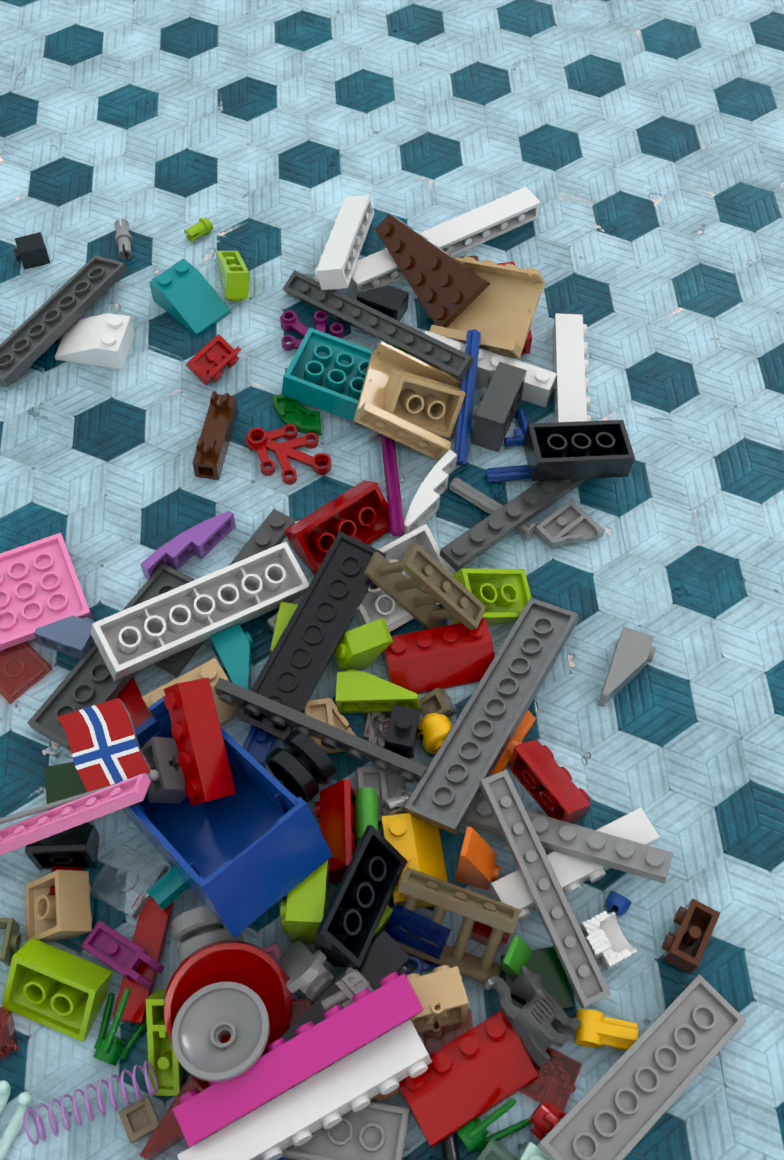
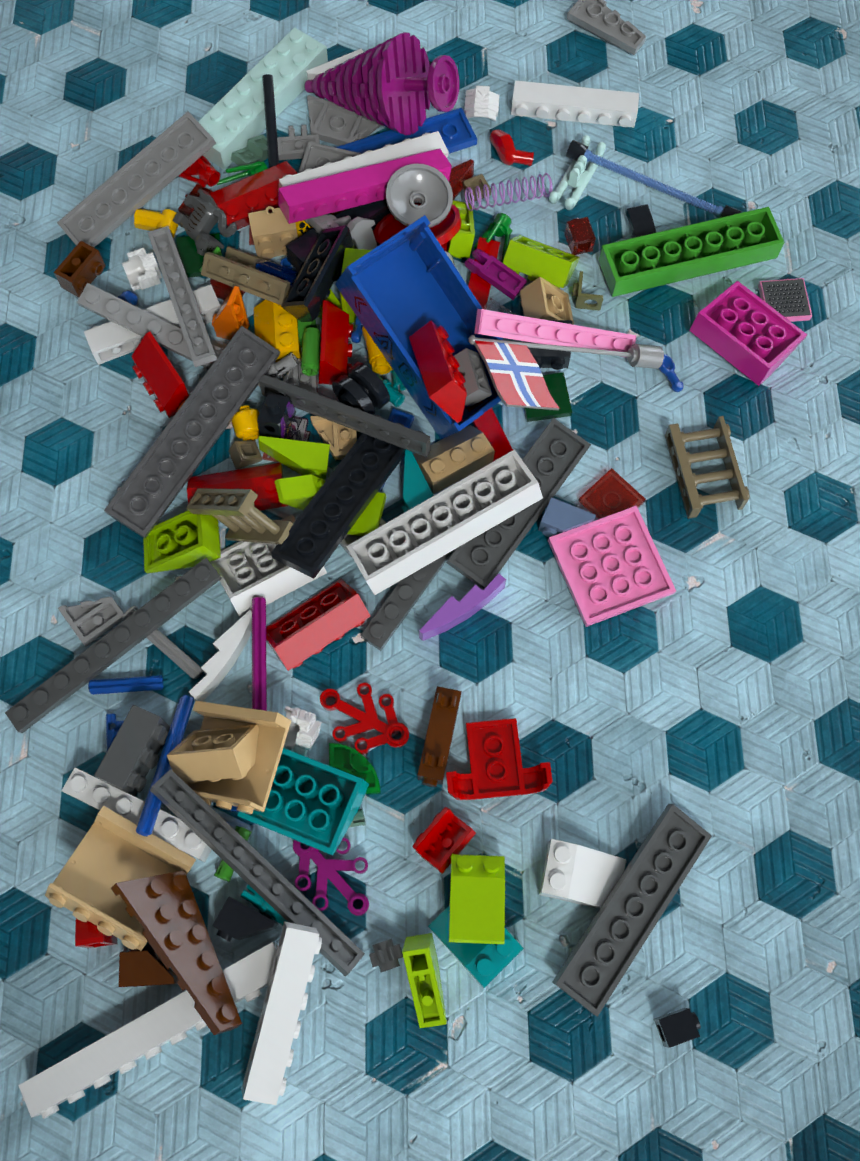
camera: 175 degrees left, 10 degrees up
light grey pin [114,219,133,260] -> none
lime pin [184,218,213,242] -> none
black brick [523,420,635,481] -> none
white brick [552,313,591,422] -> none
light grey slope [598,626,656,707] -> none
none -> white hair [283,706,322,756]
none -> dark grey gear [369,939,403,972]
none -> red piece [446,718,553,800]
none -> lime slope [449,854,505,944]

